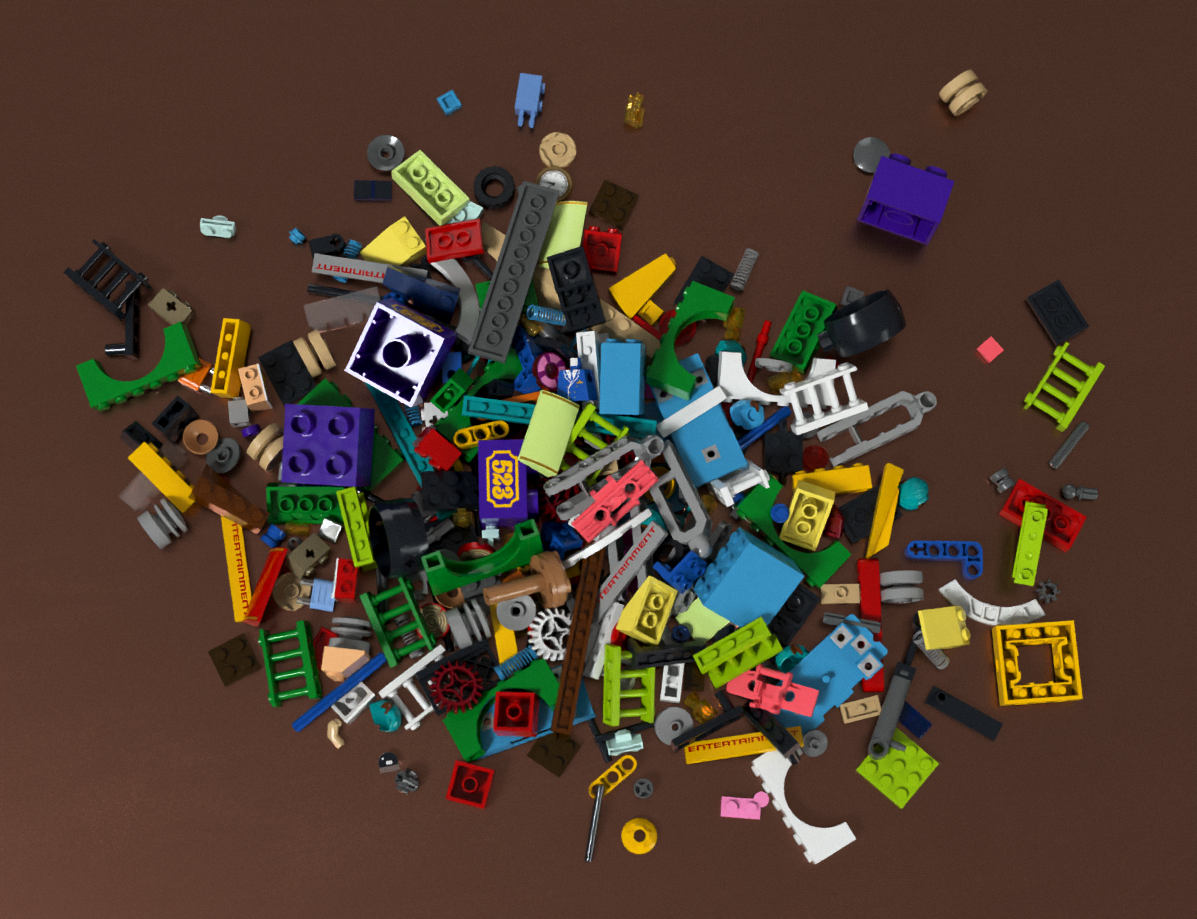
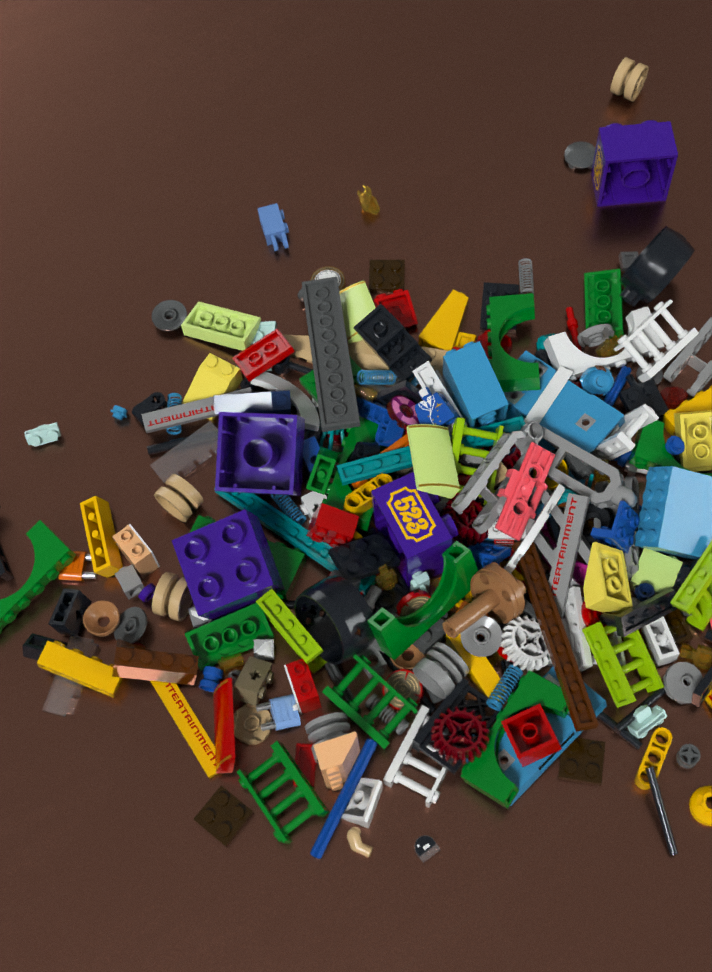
camera: 15 degrees left, 15 degrees down
light grey wheel [137,498,188,550] -> none
dark tan brick [148,288,195,325] -> none
black plate [258,340,316,407] -> none
black tile [354,180,392,201] -> none
teal hair [369,699,401,733] -> none
dark grey gear [395,768,419,795] -> none
dark azure tile [437,90,462,116] -> none
red brick [445,760,495,810] -> none
black tyre [474,166,515,210] -> none
tan tile [539,132,576,169] -> none
clear yellow plate [723,307,745,342] -> none

